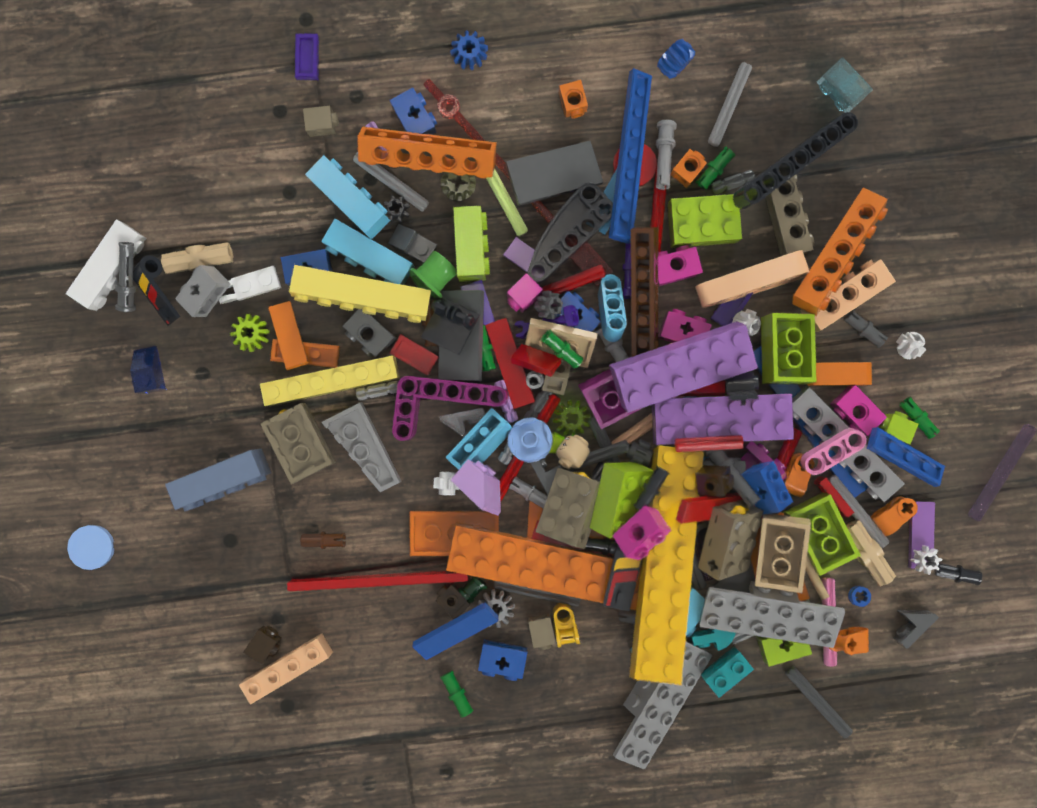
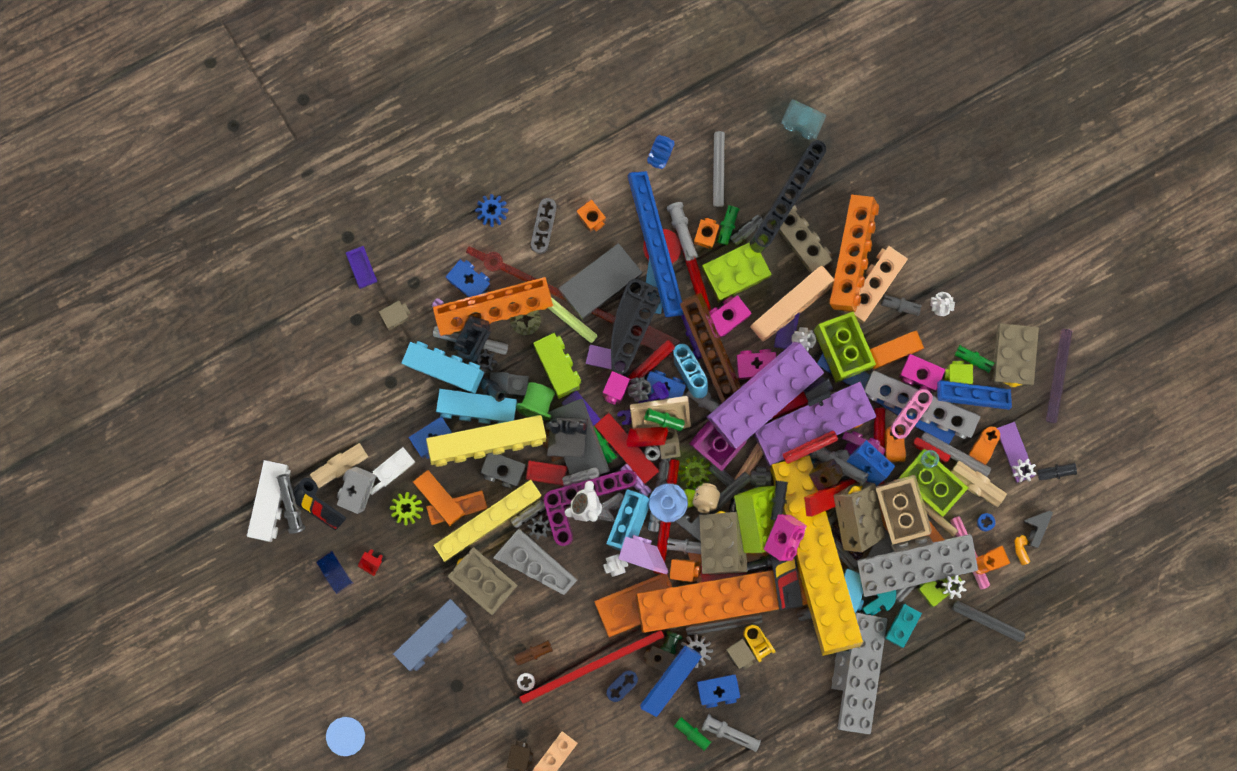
camera: 25 degrees left, 5 degrees down
none -> red tile [358,549,382,576]
none -> black hinge [453,315,491,362]
none -> black pin [479,374,506,402]
none -> white bush [517,673,535,691]
none -> dark grey gear [527,515,551,540]
none -> flat silver beam [531,198,556,254]
none -> light grey axle [562,467,600,487]
none -> white rock [565,481,602,522]
none -> dark blue beam [607,670,638,702]
none -> orange brick [670,559,701,582]
none -> light grey pin [701,714,761,752]
none -> clear light blue bush [921,450,939,468]
none -> white gear [942,575,966,599]
none -> dark tan piece [992,323,1039,387]
none -> light orange arm [1014,535,1030,565]

